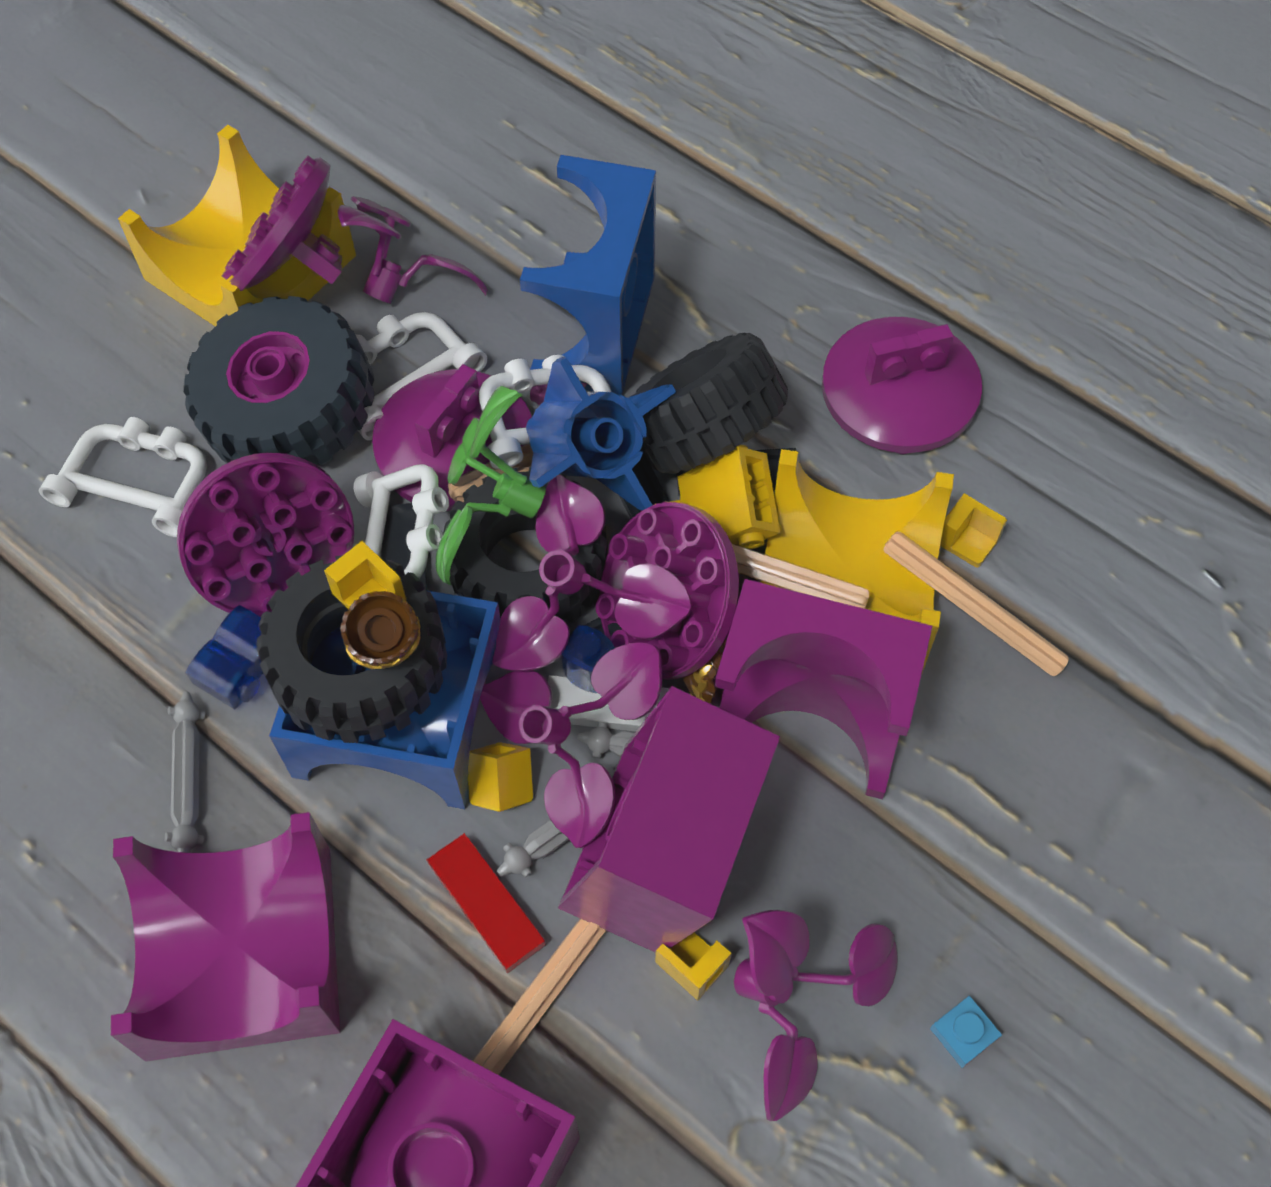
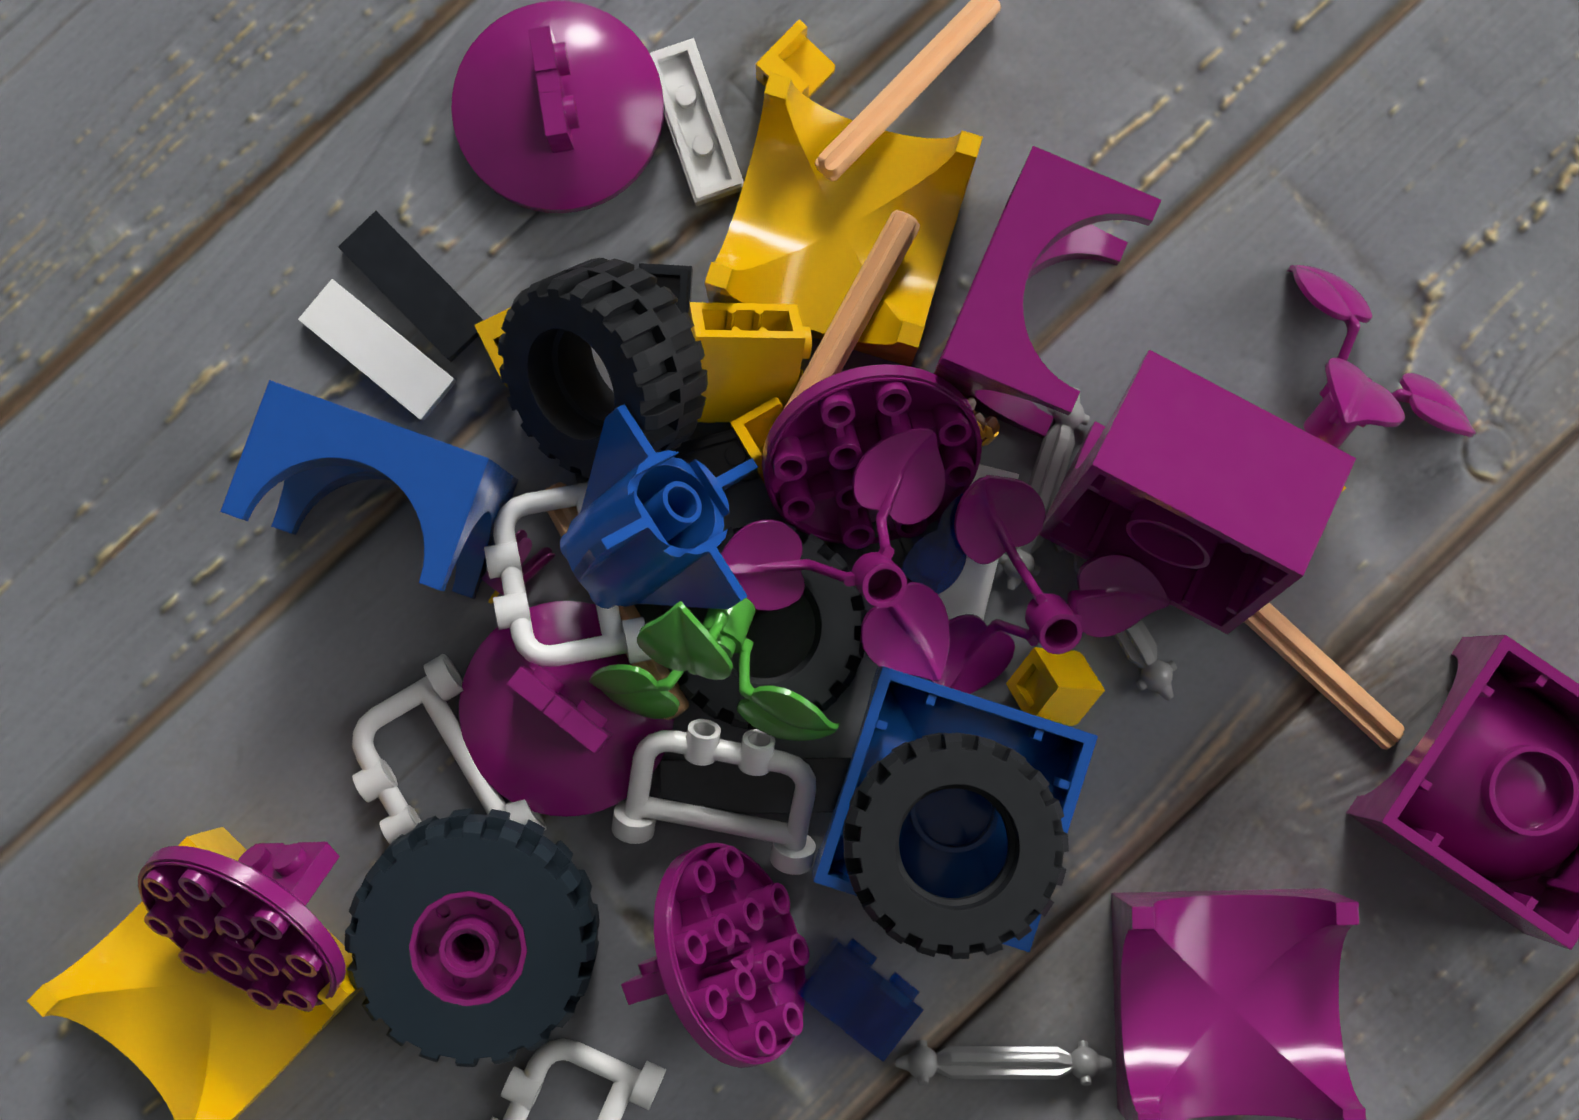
camera: 85 degrees left, 25 degrees up
yellow panel [324,541,406,610] -> none
magenta plant [338,196,488,304] -> none
reddish brown hair [340,591,420,669] -> none
red tile [426,833,546,974] -> none
dark azure plate [930,995,1002,1068] -> none
none -> white tile [298,279,457,422]
none -> black tile [338,211,484,362]
none -> white tile [650,38,744,207]

